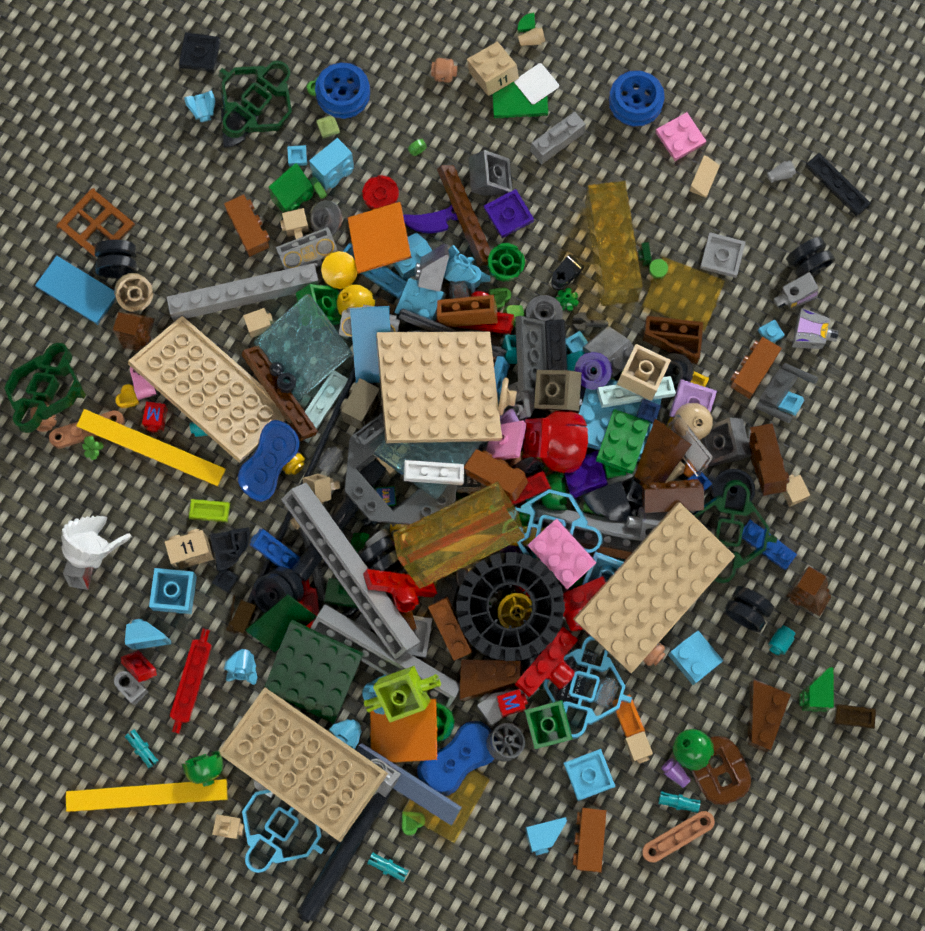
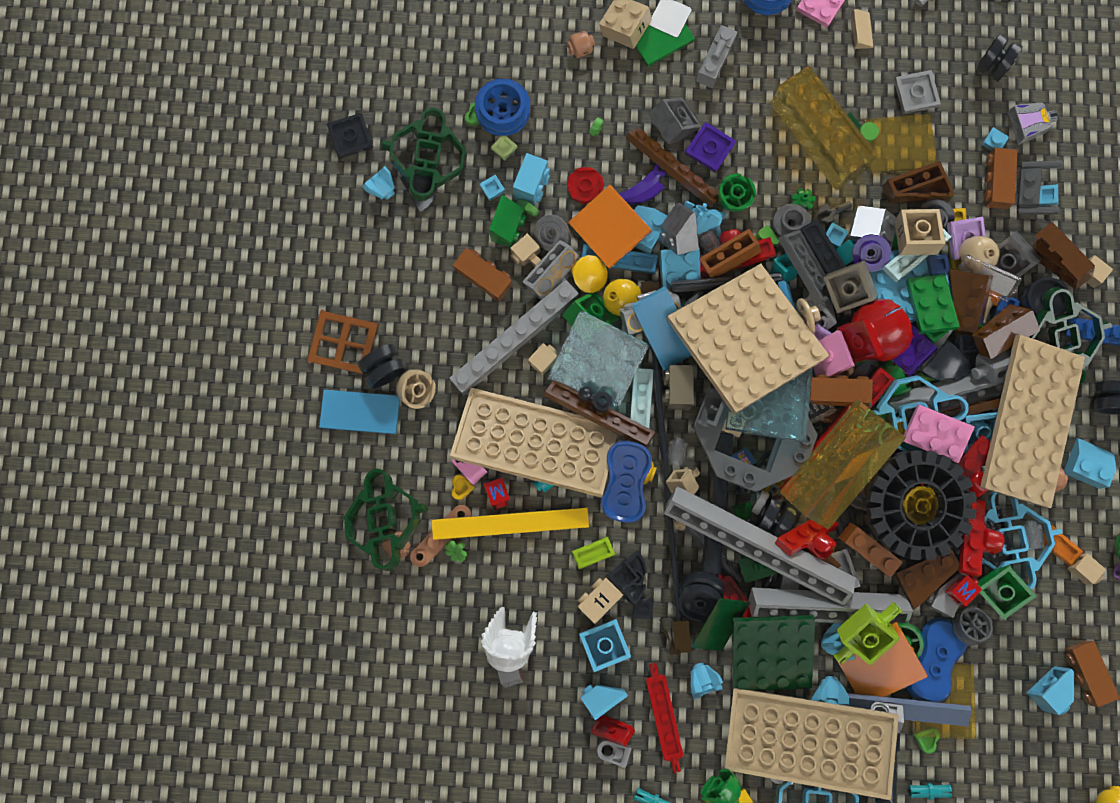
camera: 25 degrees left, 5 degrees up
reddish brown wedge [113,312,155,351] -> none
blue plate [250,529,300,569] -> none
white tile [404,460,464,485] -> none
bright green tile [489,288,511,311] -> none
black piece [551,254,585,291] -> none
medium azure plate [563,749,616,801] -> none
light grey torso [774,272,819,310] -> none

